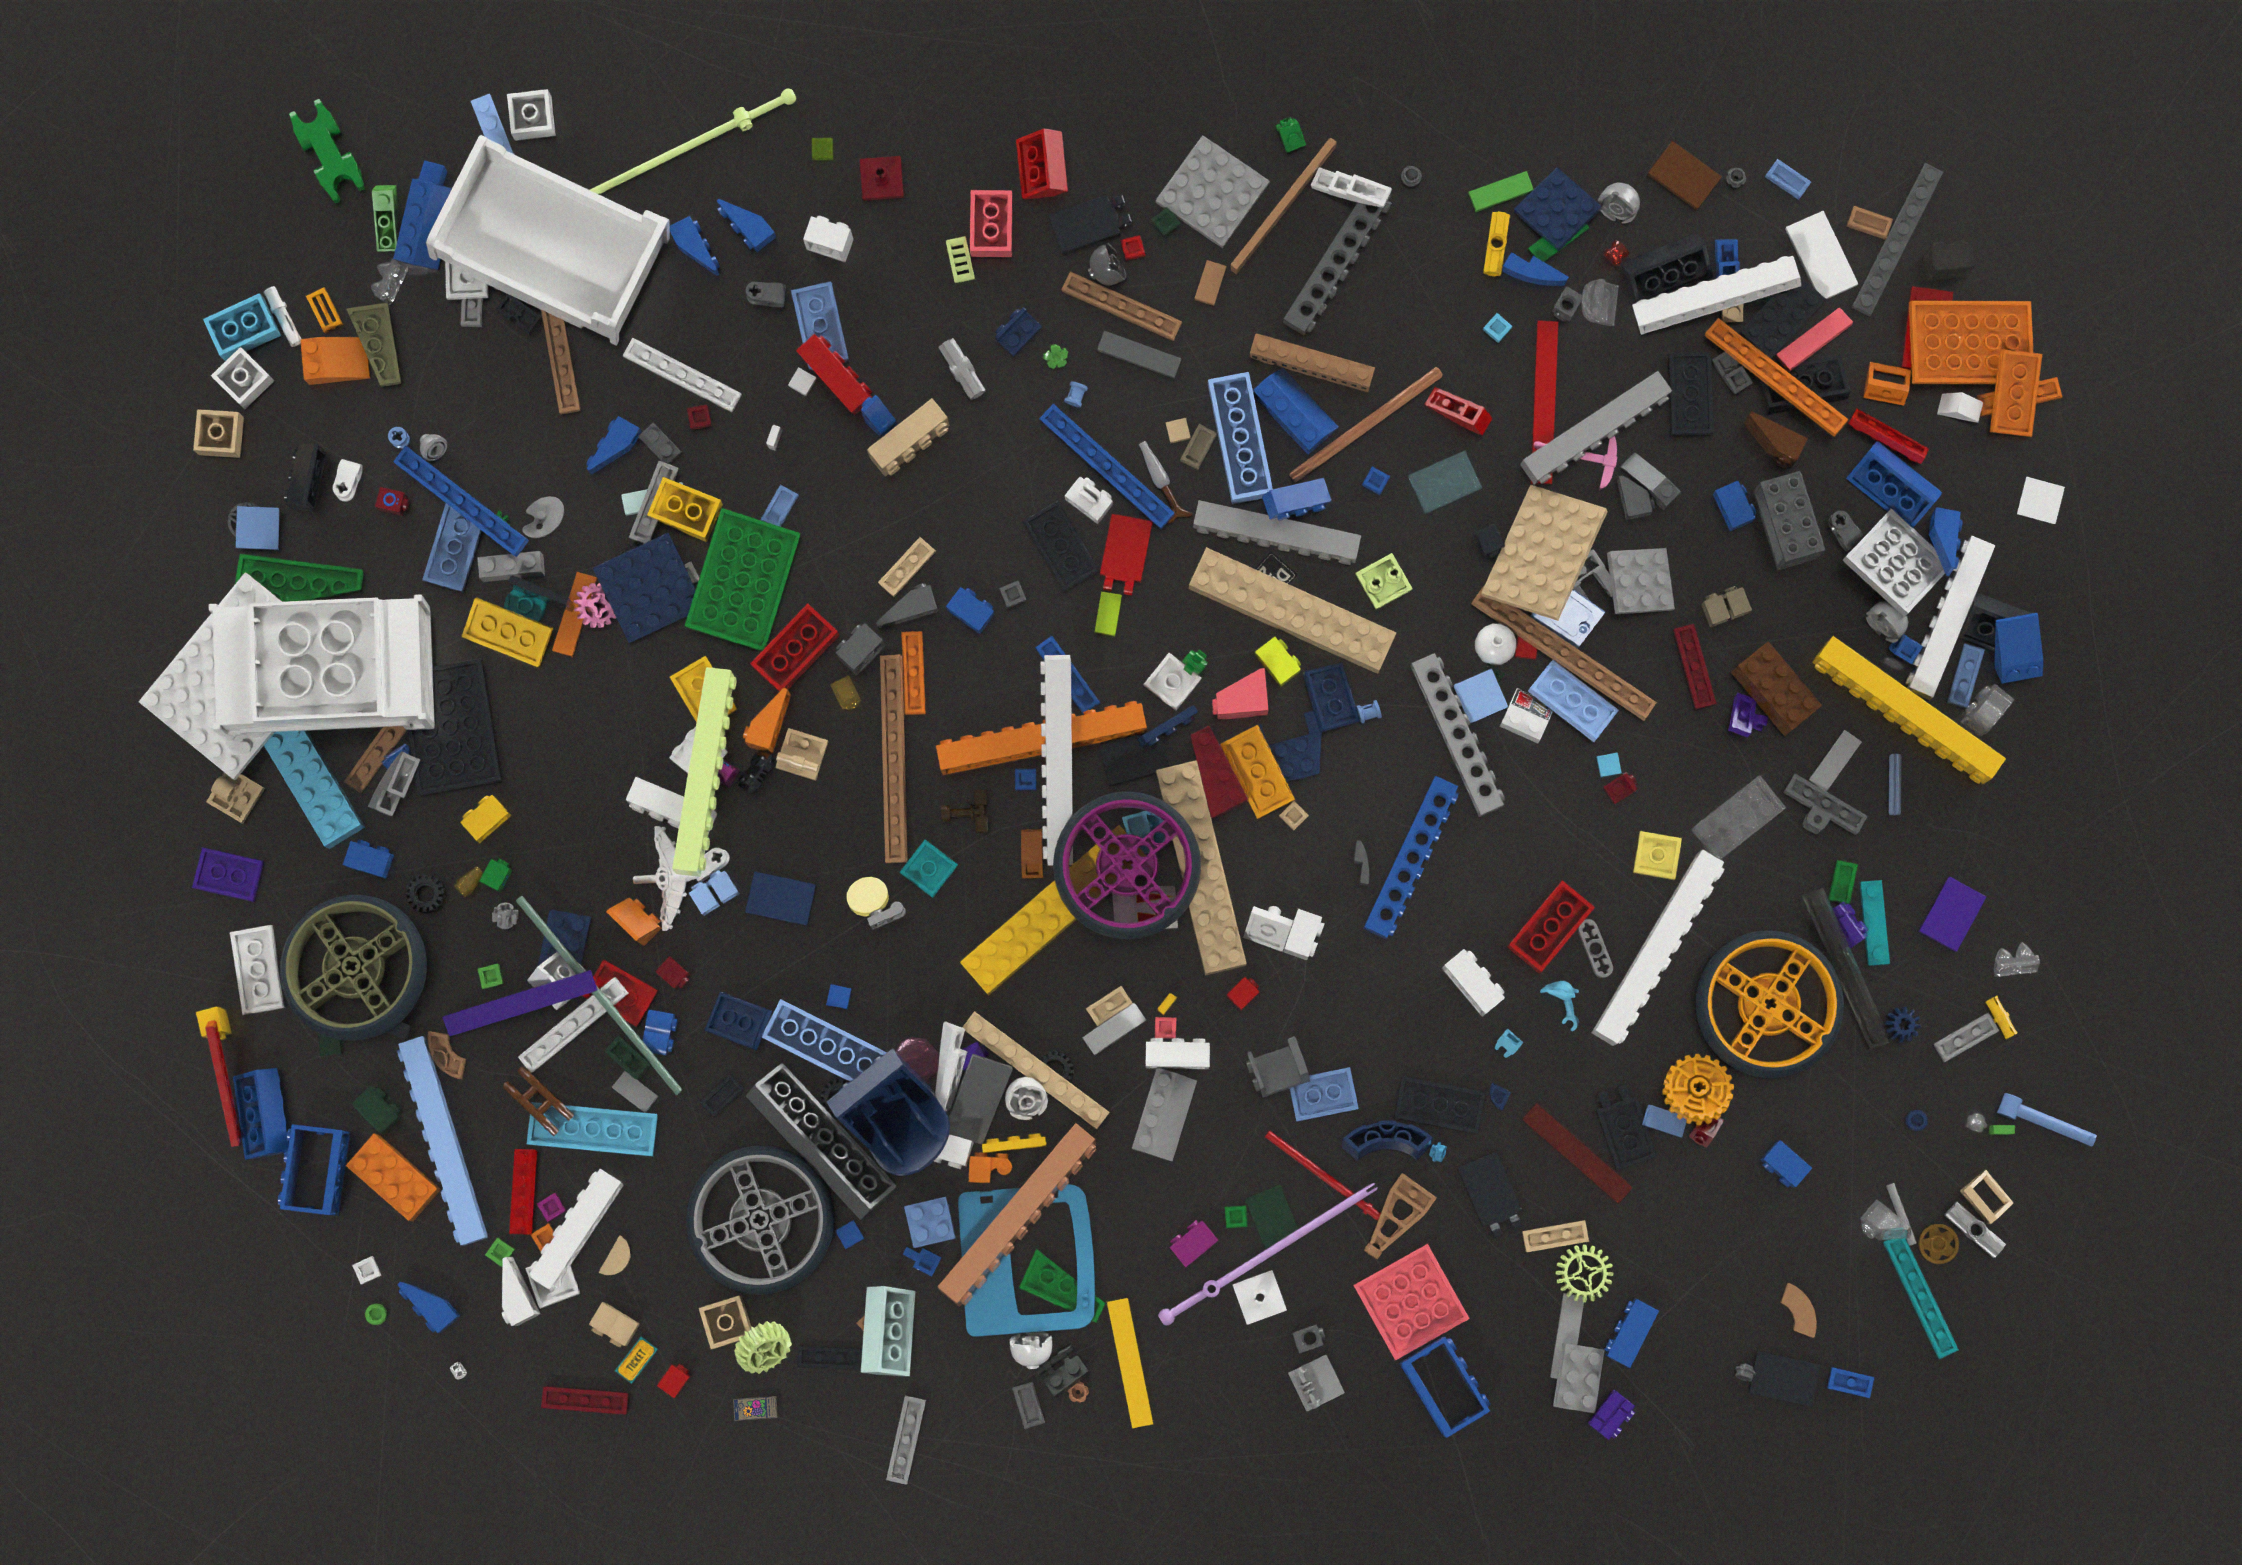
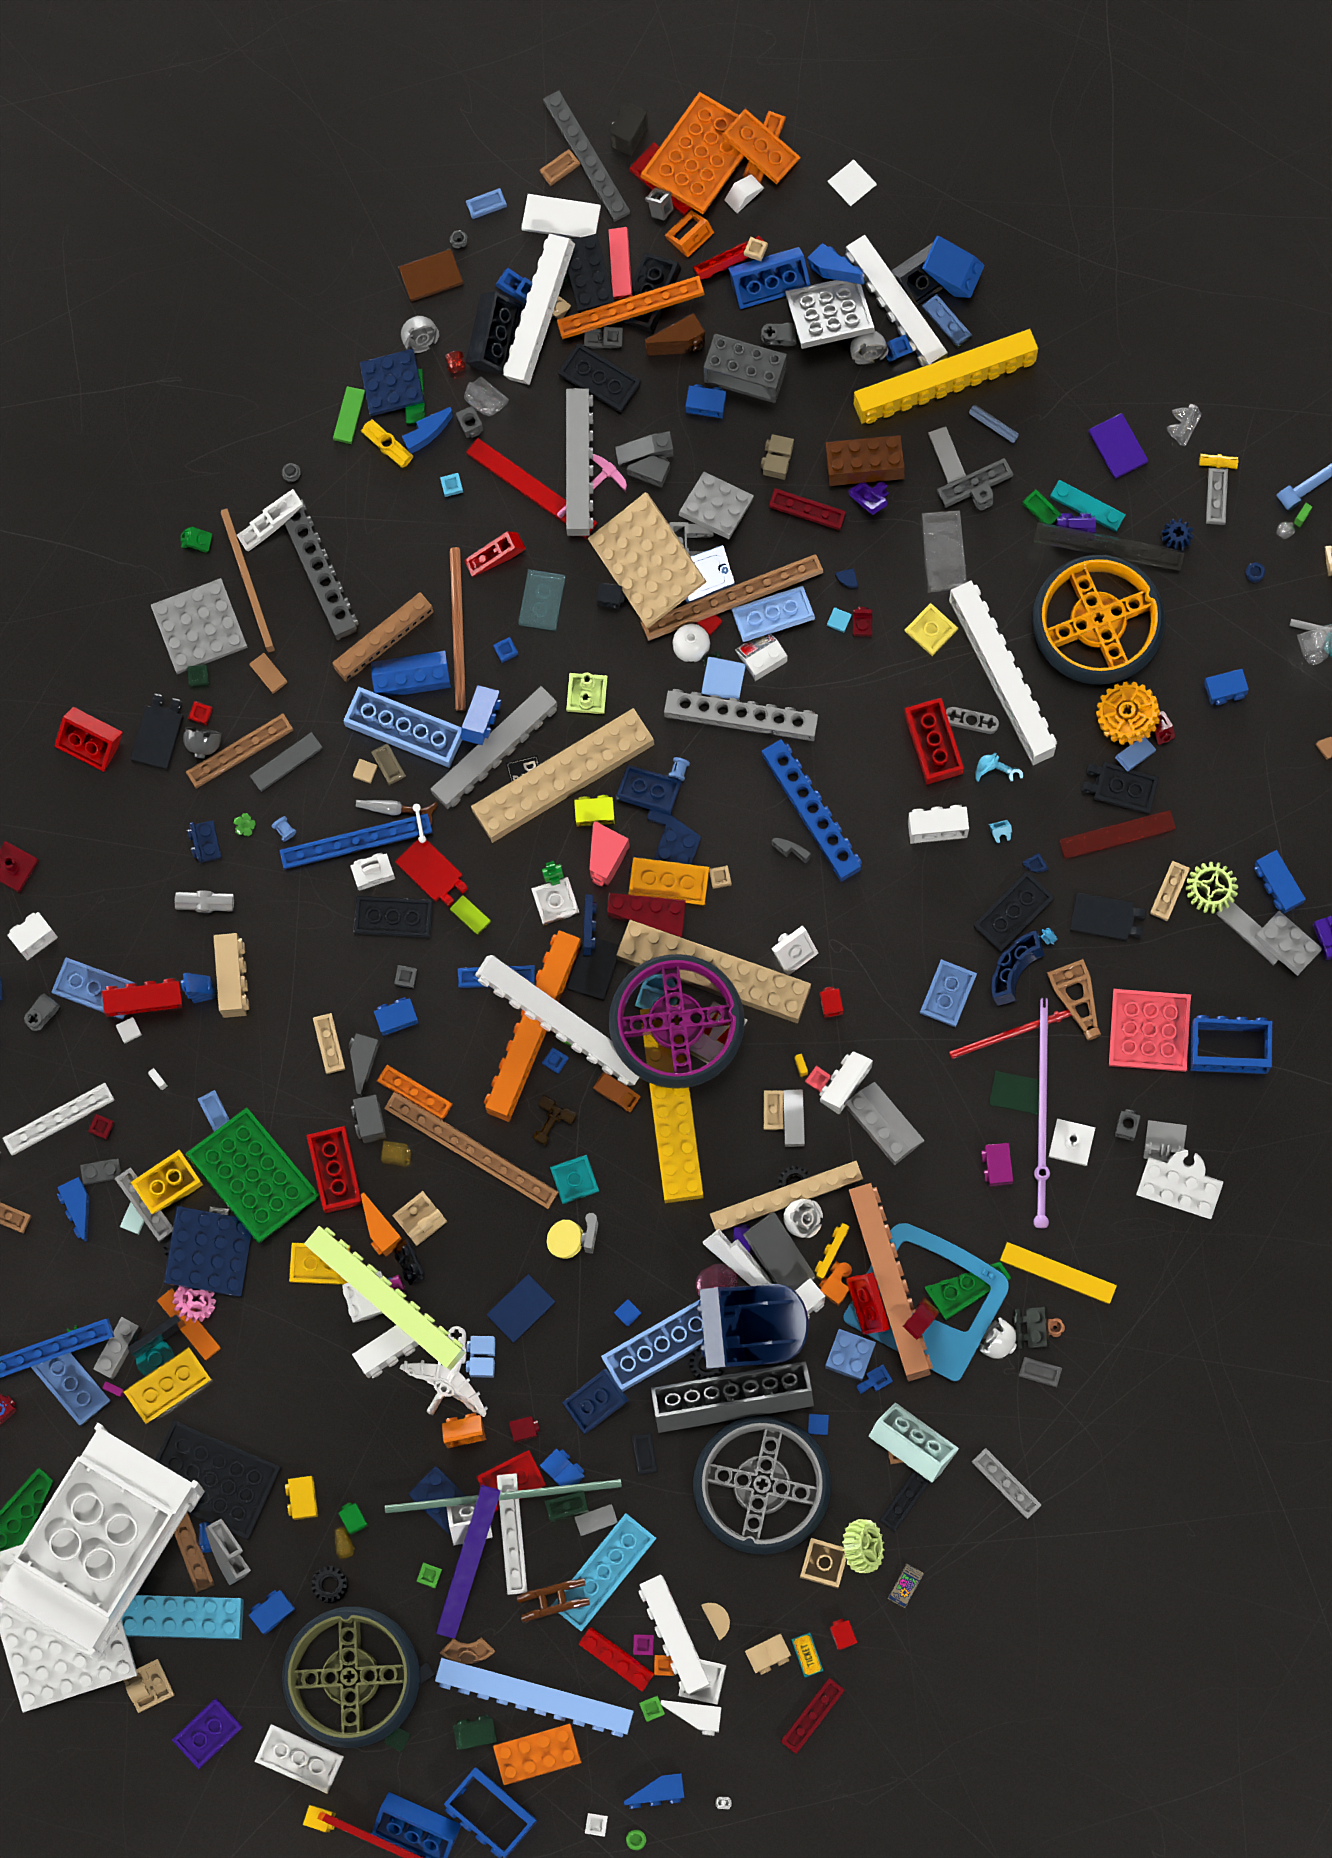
camera: 55 degrees left, 5 degrees down
light grey gear [492,903,518,929] -> none
light grey piece [523,496,564,538] -> none
yellowish green slope [946,236,975,283] -> none
coral brick [970,190,1013,257] -> none
green tile [1225,1206,1247,1228] -> none
dark grey panel [1246,1037,1310,1098] -> none
white brick [1283,909,1325,960] -> none
clear brick [1961,684,2015,737] -> none
none -> magenta tile [102,1381,125,1398]
none -> white hinge [413,804,426,843]
none -> dark grey brick [645,188,674,220]
none -> tan tile [744,237,768,261]
none -> dark blue tile [835,568,858,588]
none -> red plate [846,1272,890,1335]
none -> dark red slope [903,1297,939,1340]
none -> white plate [1136,1150,1223,1219]

